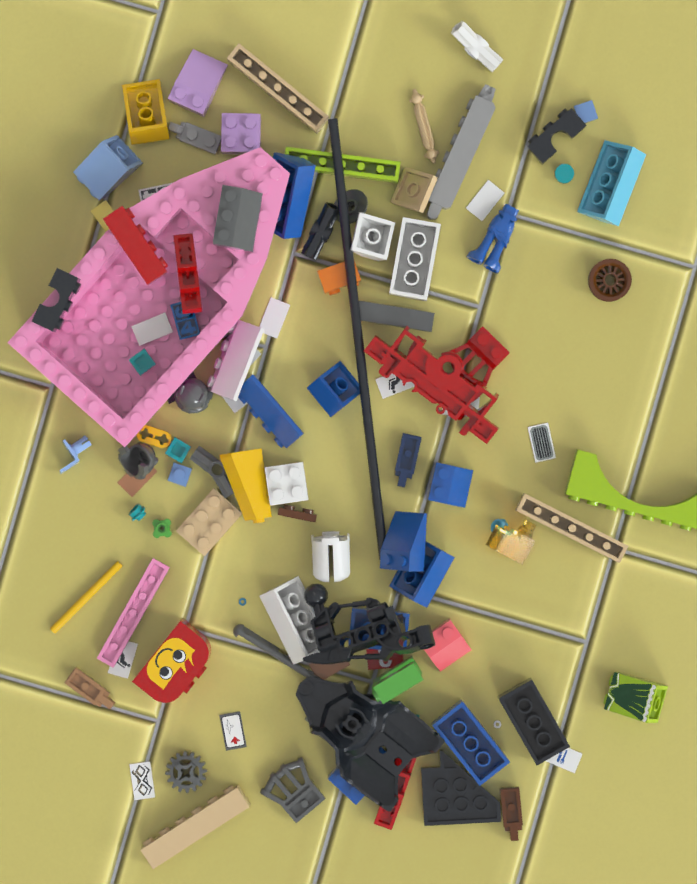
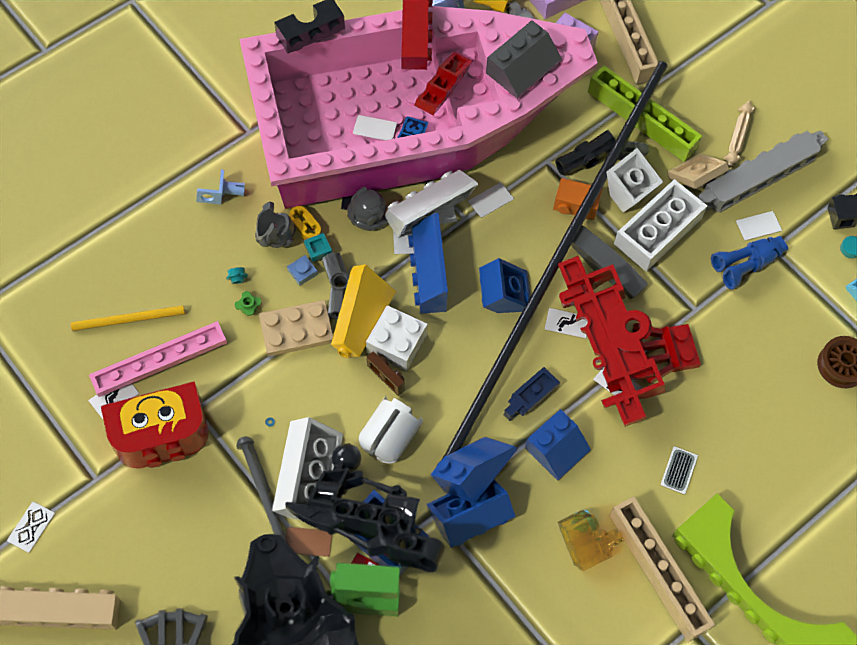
camera: 30 degrees right, 25 degrees down
medium nougat hinge [64,667,116,709] -> none
nougat sticker [117,468,157,497] -> none
teal plate [129,349,156,376] -> none
dark grey gear [165,751,207,793] -> none
white sticker [219,711,247,751] -> none
blue slope [273,152,316,239] -> none
coral slope [424,618,471,672] -> none
white piece [451,21,503,72] -> none

